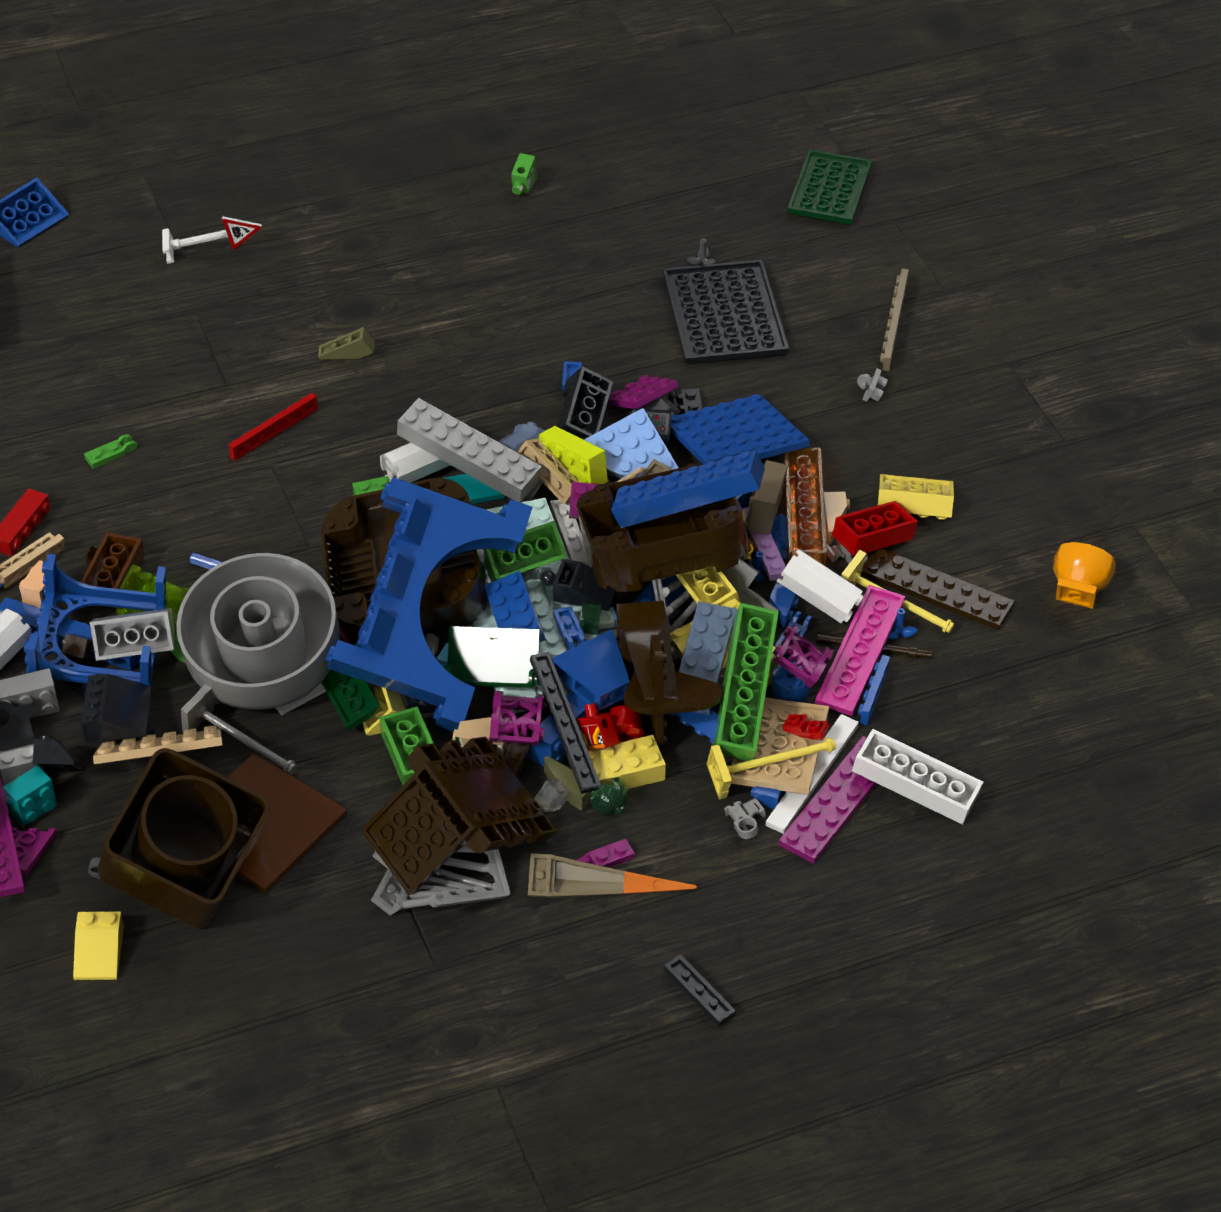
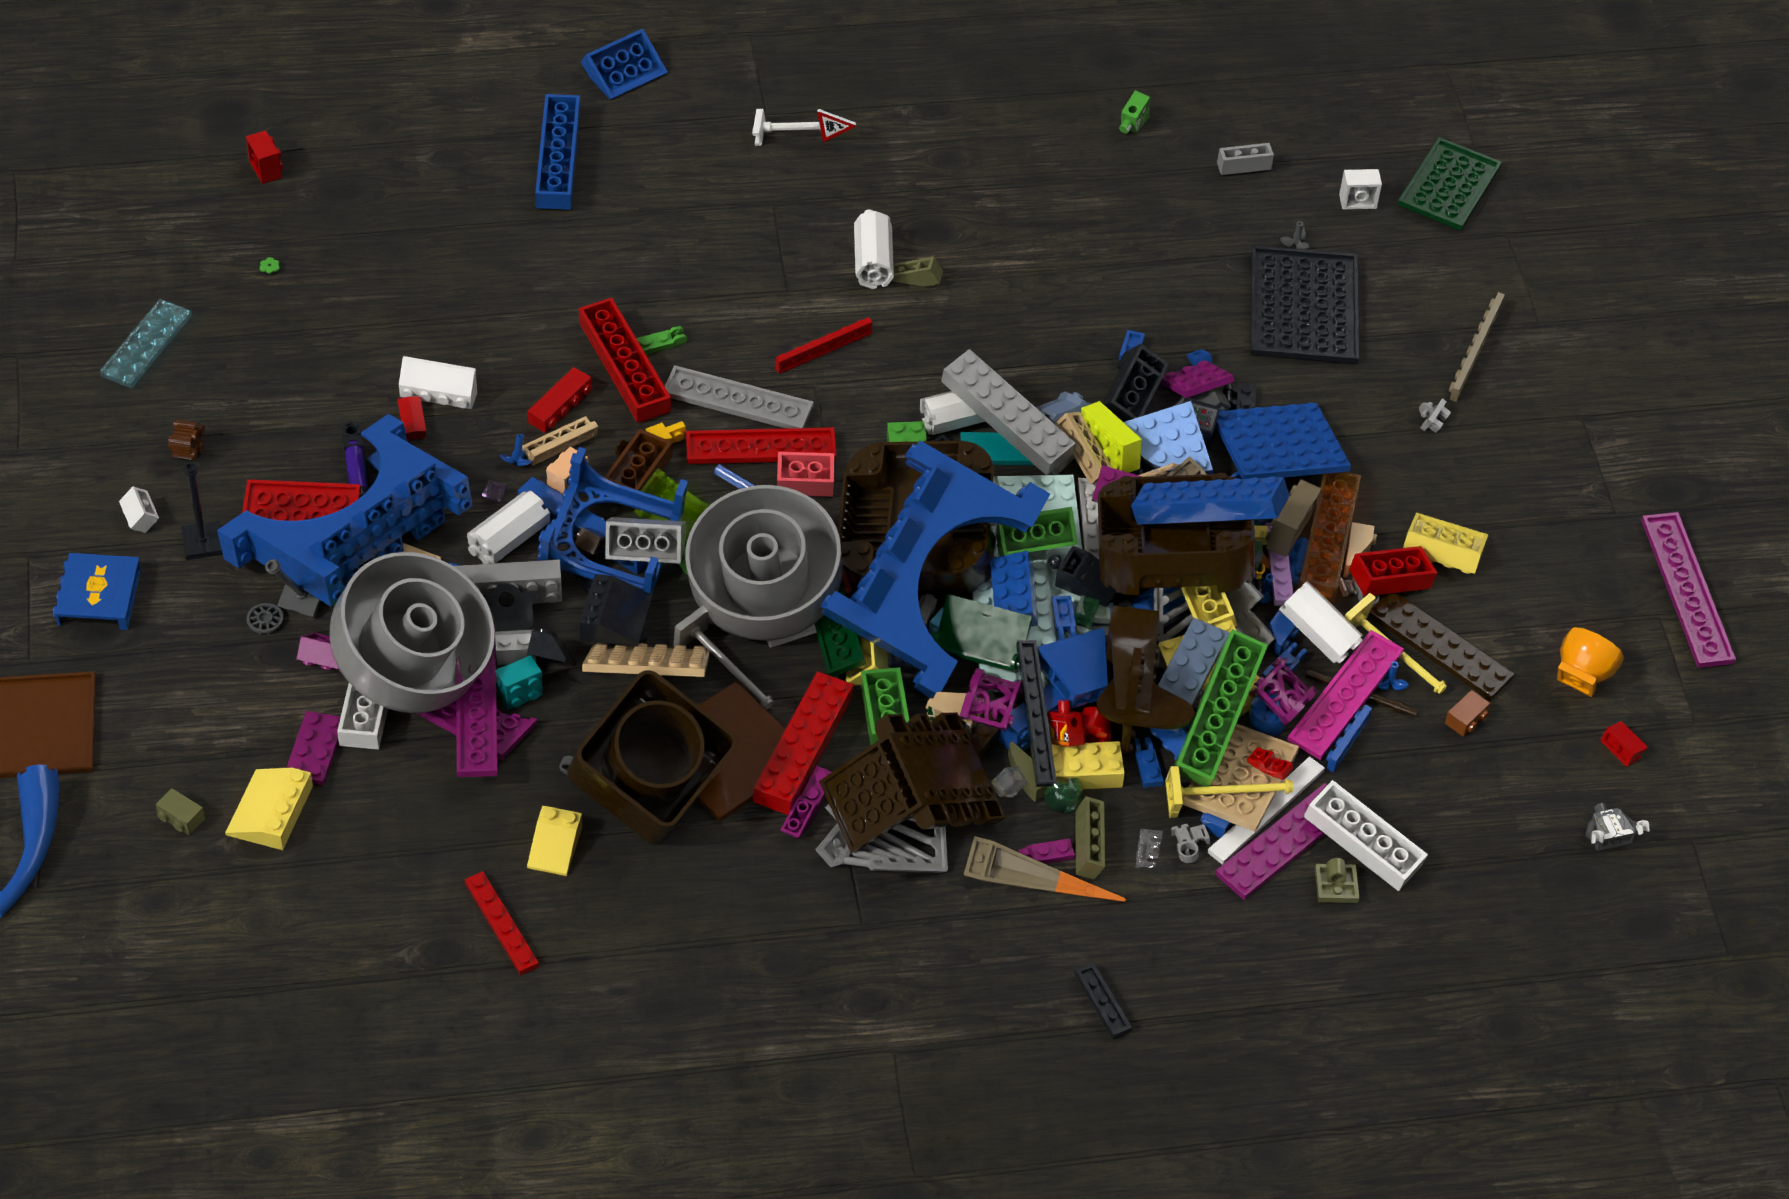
camera: 10 degrees right, 5 degrees up
none -> red plate [465,871,539,976]
none -> red brick [579,298,671,423]
none -> yellow brick [646,421,686,443]
none -> light grey plate [665,365,814,428]
none -> red plate [686,427,836,464]
none -> red brick [753,671,853,815]
none -> coral brick [777,452,834,497]
none -> magenta slope [781,766,831,839]
none -> white brick [854,210,894,289]
none -> olive brick [1075,796,1105,880]
none -> blue hinge [1133,737,1164,788]
none -> clear hinge [1135,829,1163,868]
none -> blue slope [1187,349,1212,366]
none -> light grey brick [1217,143,1274,175]
none -> olive plate [1315,858,1359,903]
none -> white brick [1339,169,1382,209]
none -> dark orange brick [1445,690,1490,737]
none -> torso [1585,803,1650,851]
none -> red hinge [1600,721,1648,767]
none -> magenta plate [1641,512,1736,668]

